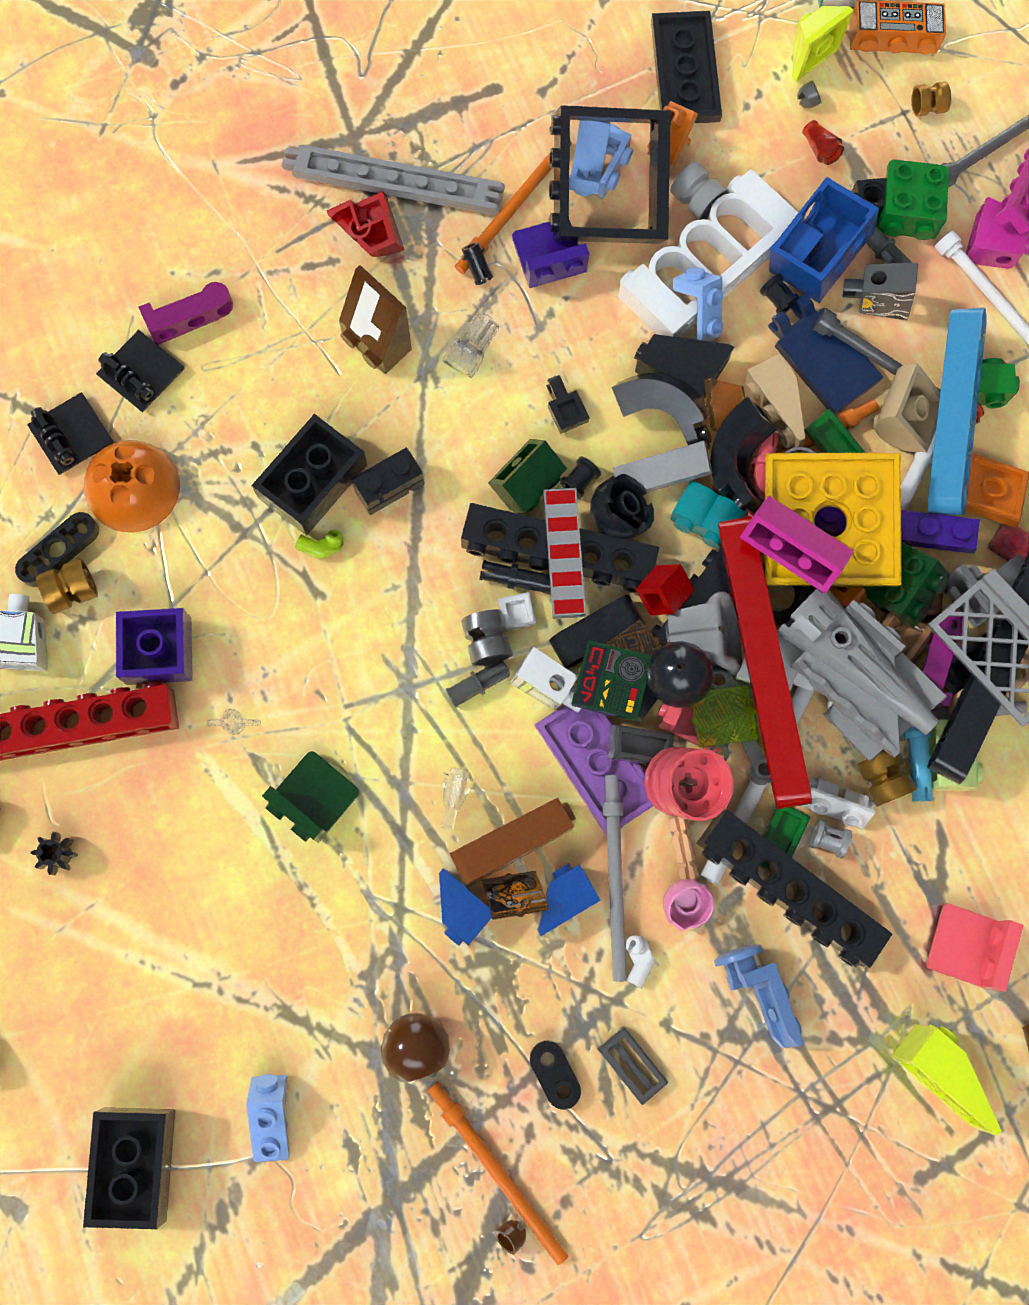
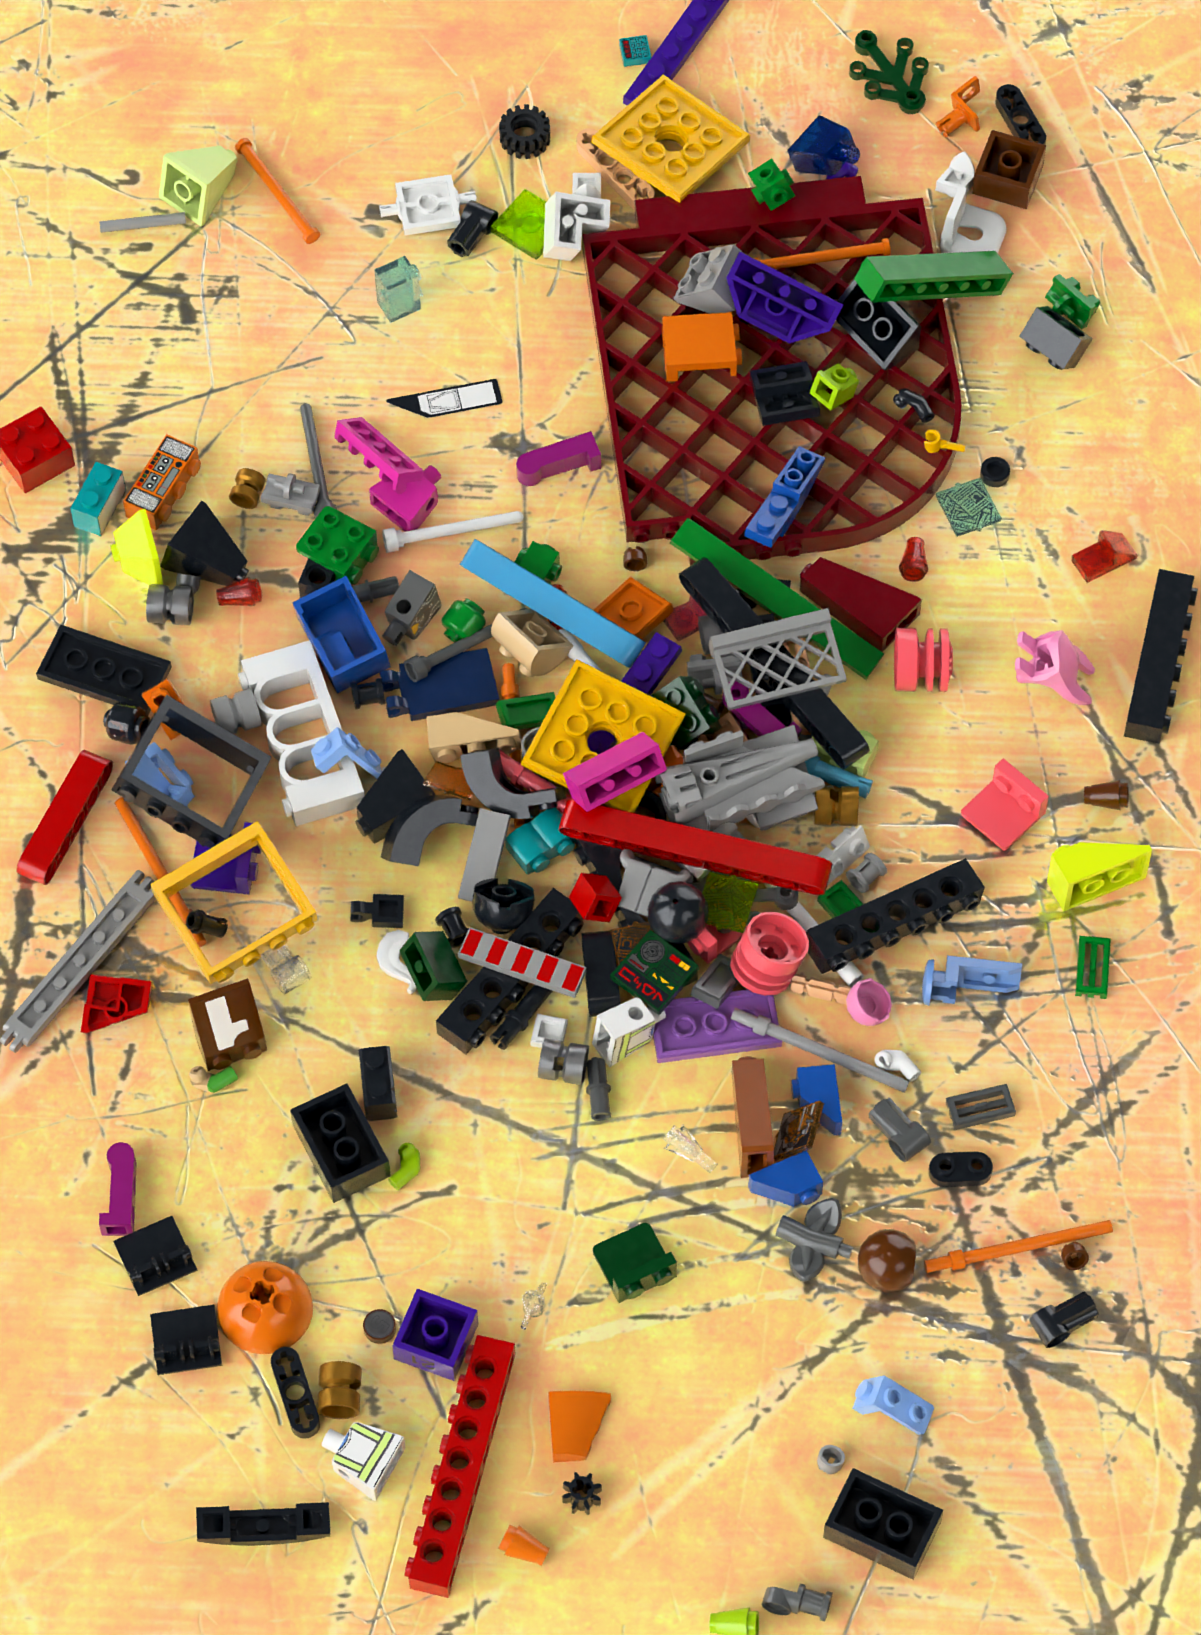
camera: 60 degrees left, 15 degrees down
none -> red beam [16,750,113,885]
none -> black head [103,702,150,745]
none -> flat silver wheel [146,584,194,626]
none -> yellow window [150,821,317,985]
none -> black slope [160,500,249,587]
none -> arm [189,1066,238,1093]
none -> light grey hips [261,473,320,516]
none -> tile [363,1309,396,1344]
none -> white piece [376,929,417,994]
none -> green head [441,598,486,643]
none -> orange slope [548,1391,611,1463]
none -> dark grey connector [761,1583,833,1622]
none -> dark grey plant [776,1198,854,1282]
none -> light grey hinge [817,1445,845,1474]
none -> dark grey piece [869,1098,931,1162]
none -> black piece [1029,1291,1099,1348]
none -> green tile [1075,936,1111,999]

